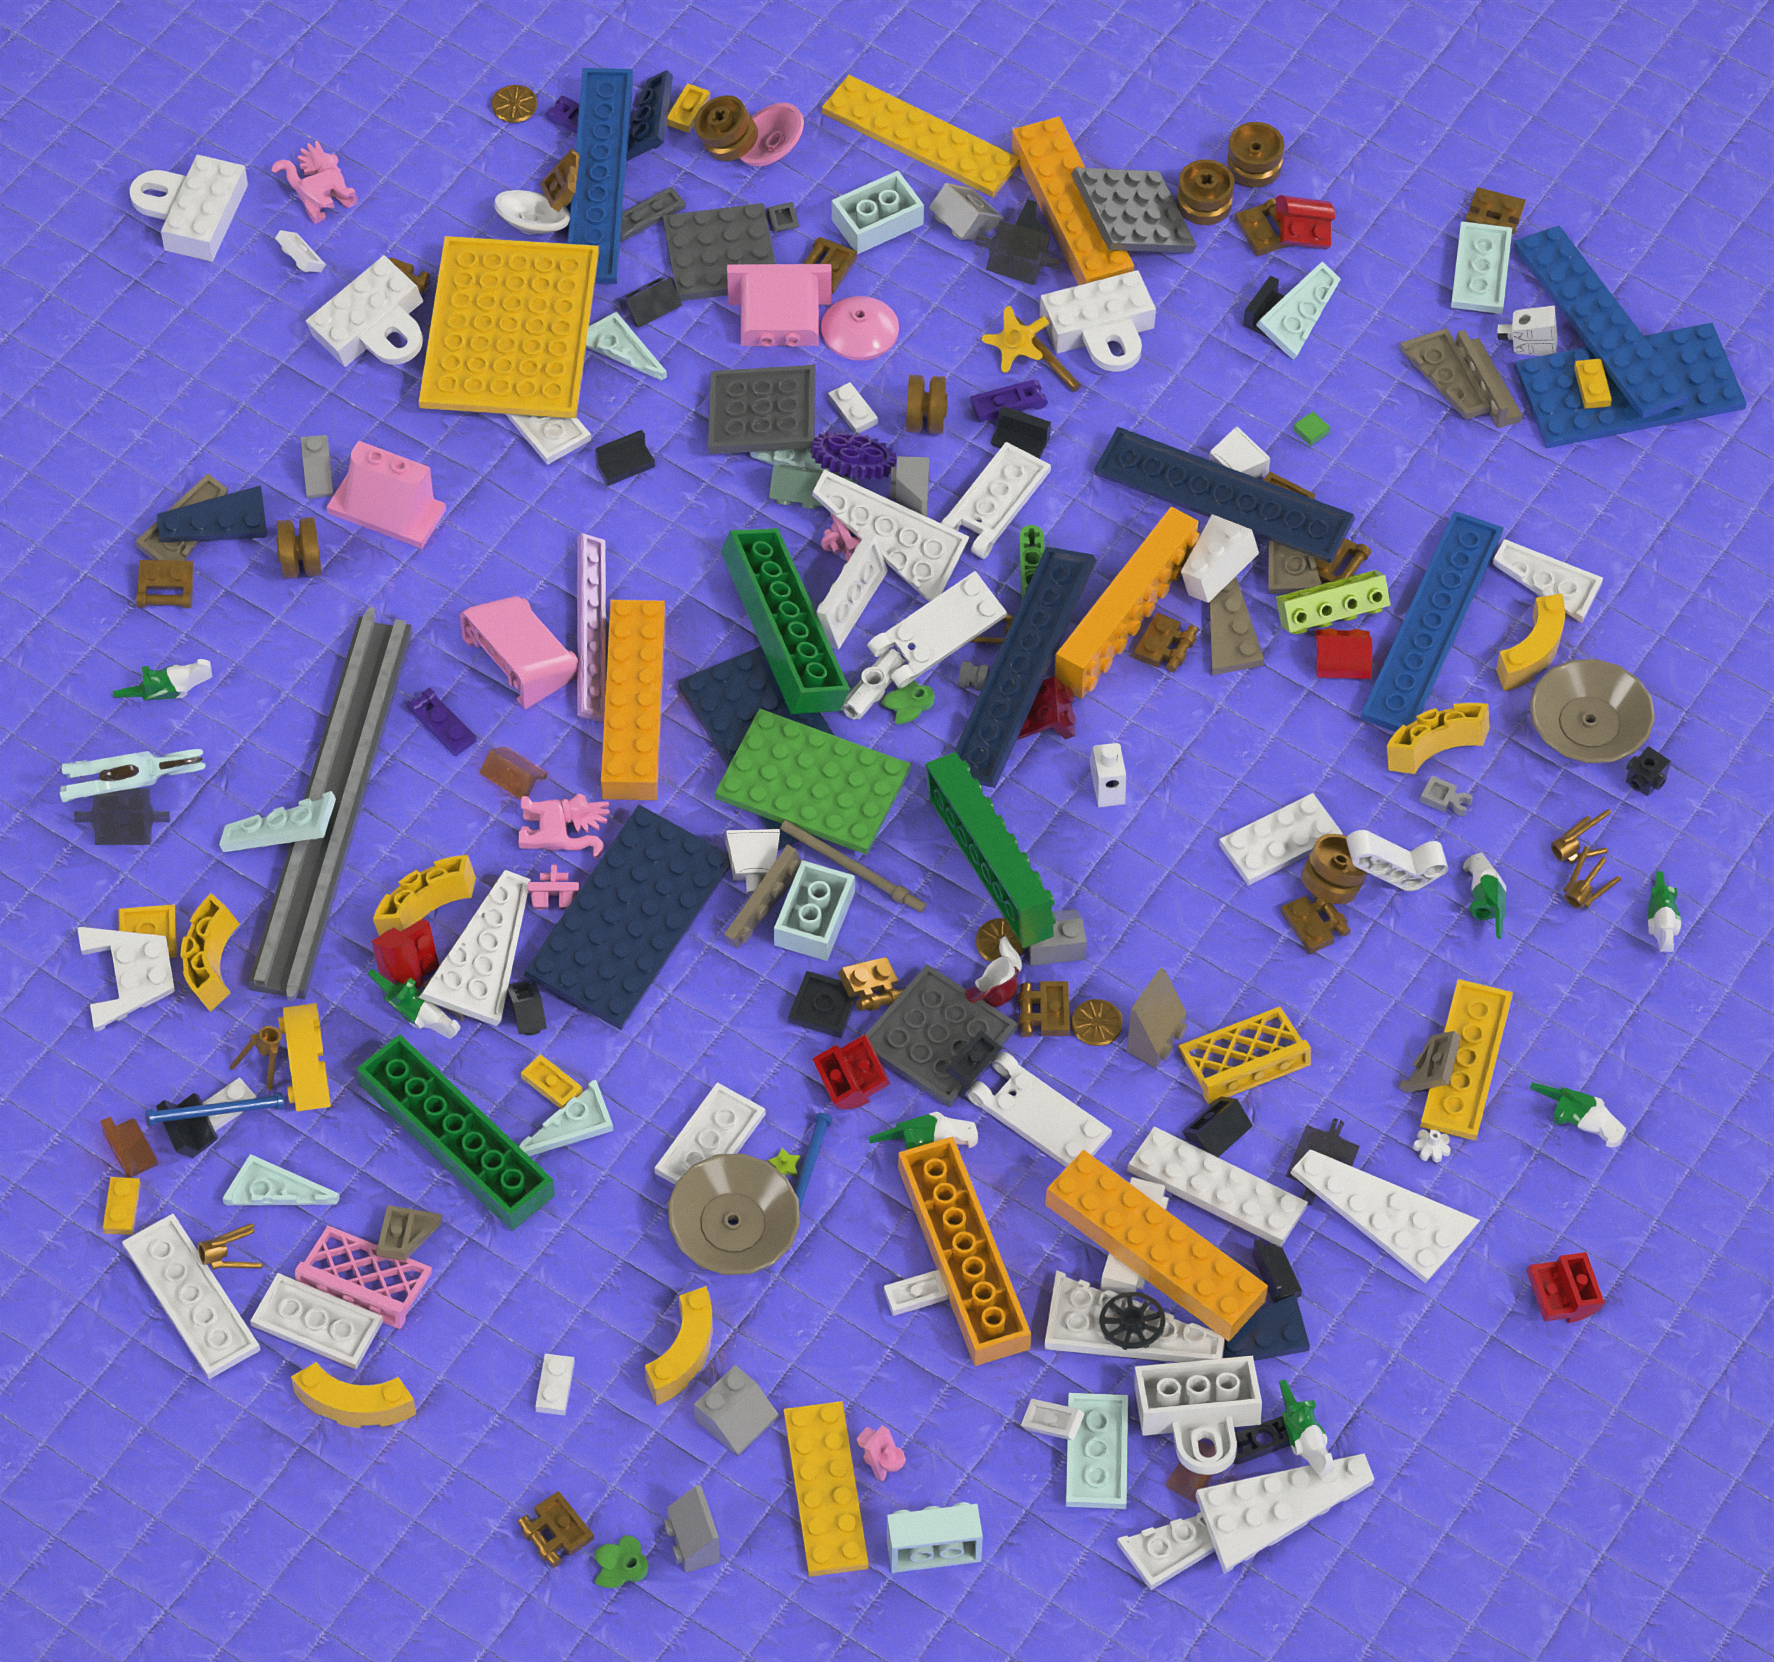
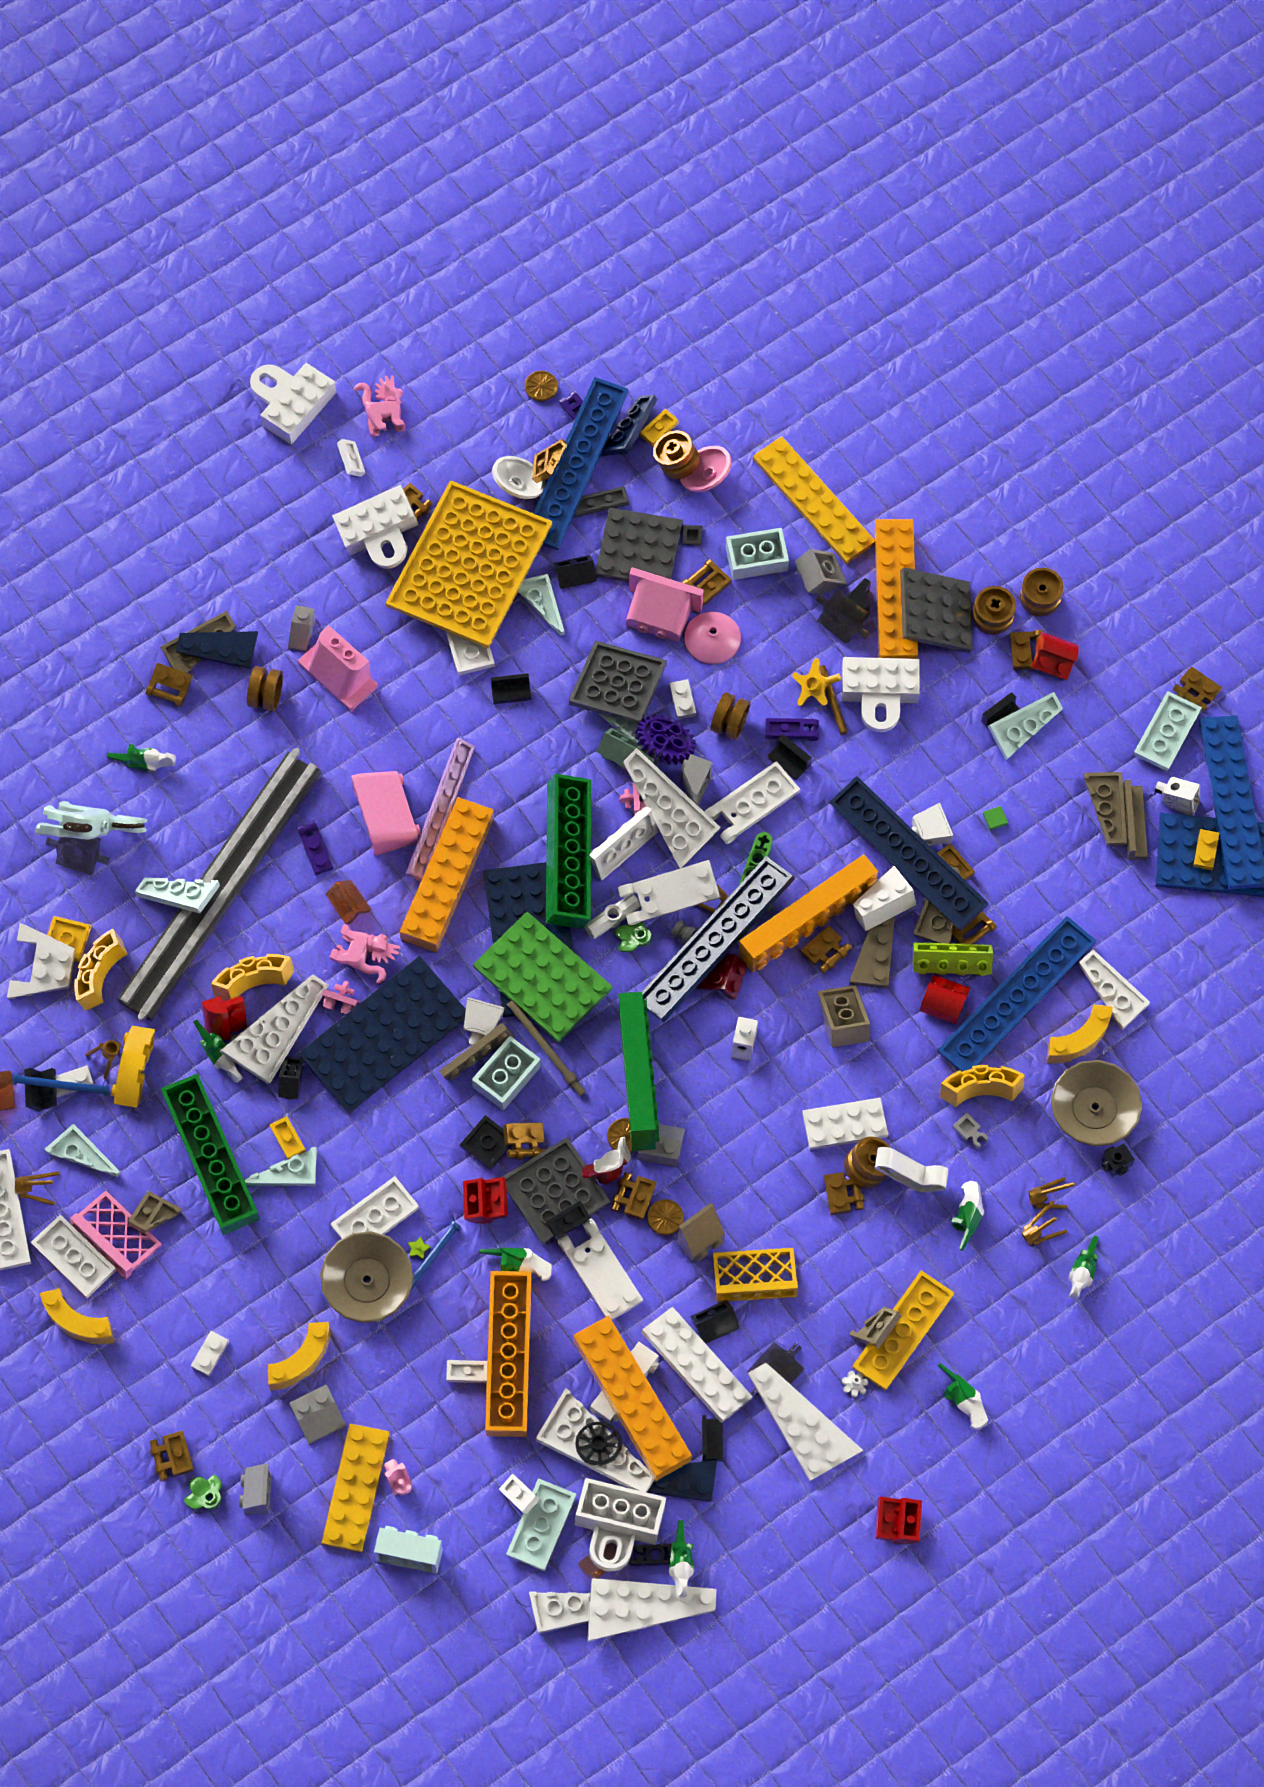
camera: 20 degrees right, 10 degrees up
none -> dark tan slope [818,985,870,1047]

